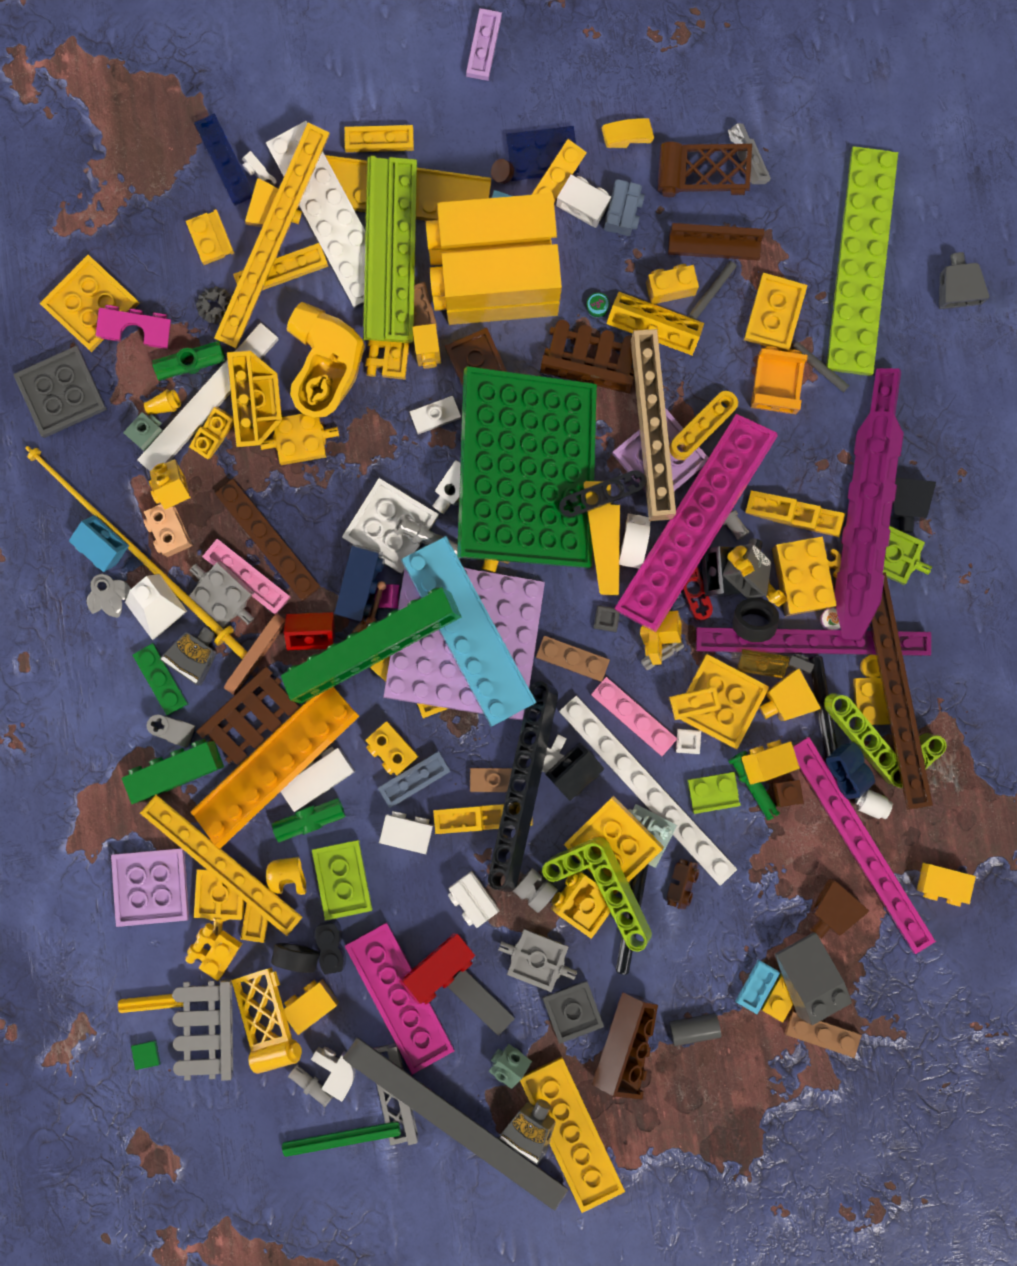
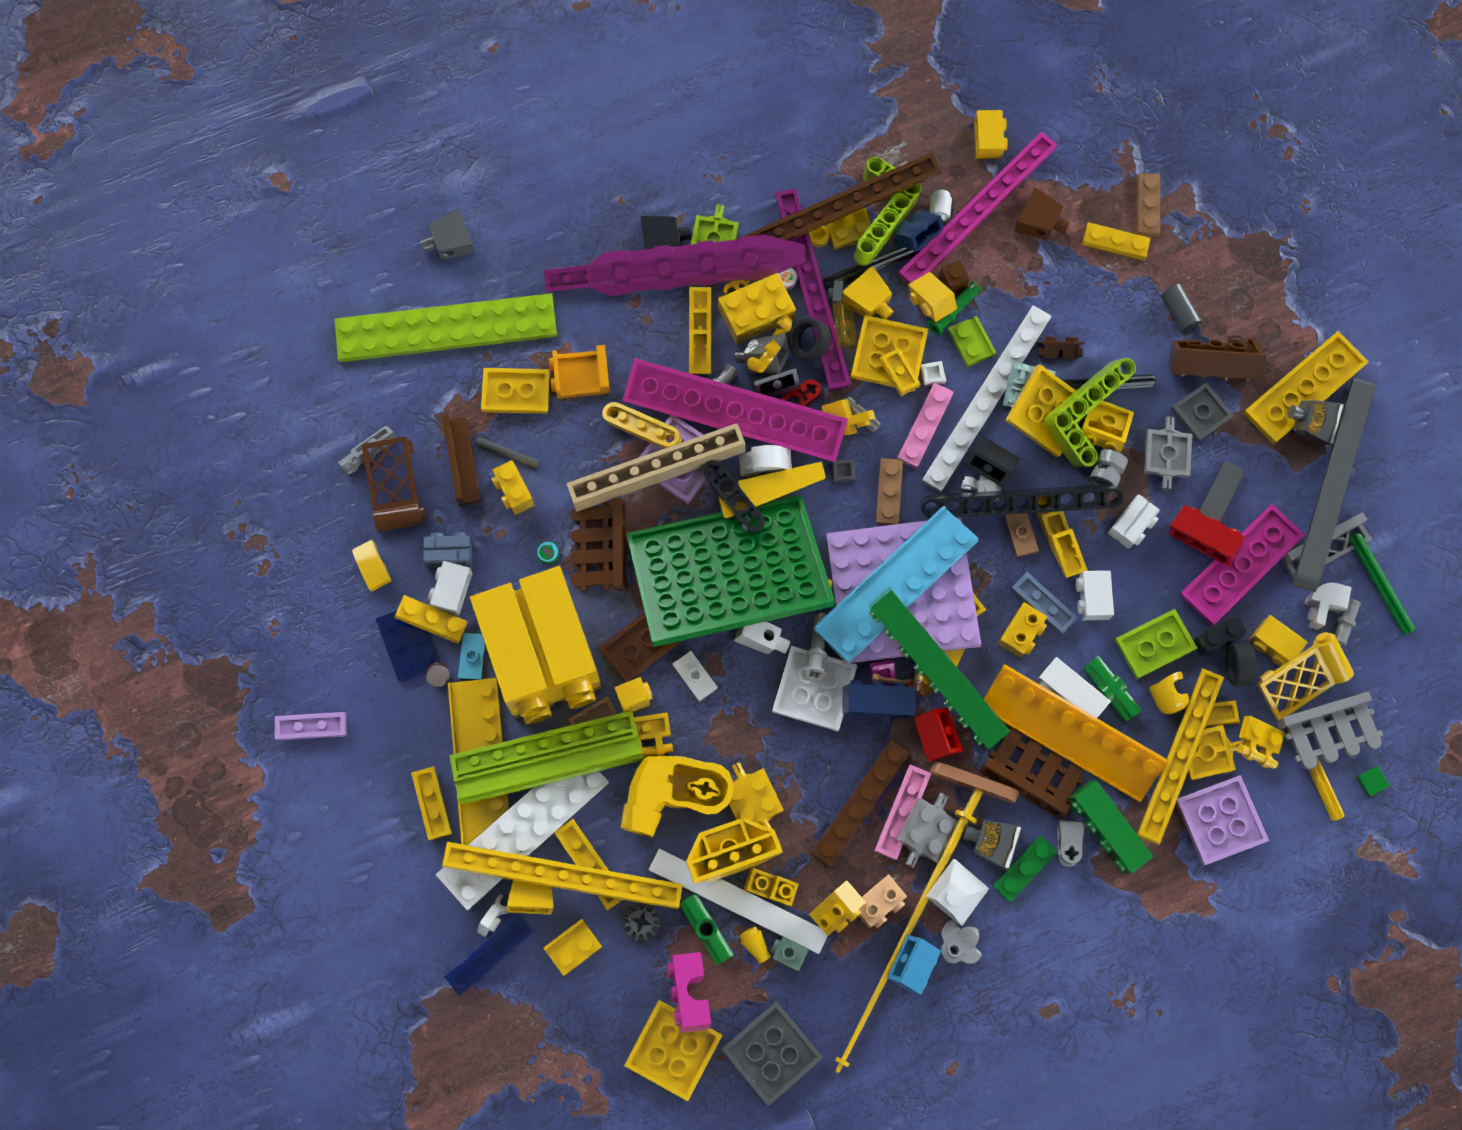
camera: 105 degrees left, 10 degrees down
sand green brick [489,1044,532,1089] -> none
yellow fence [606,292,704,356] -> none
medium azure plate [735,959,780,1014] -> none
dark grey slope [774,932,852,1025] -> none
dark grey bar [791,341,849,393] -> none

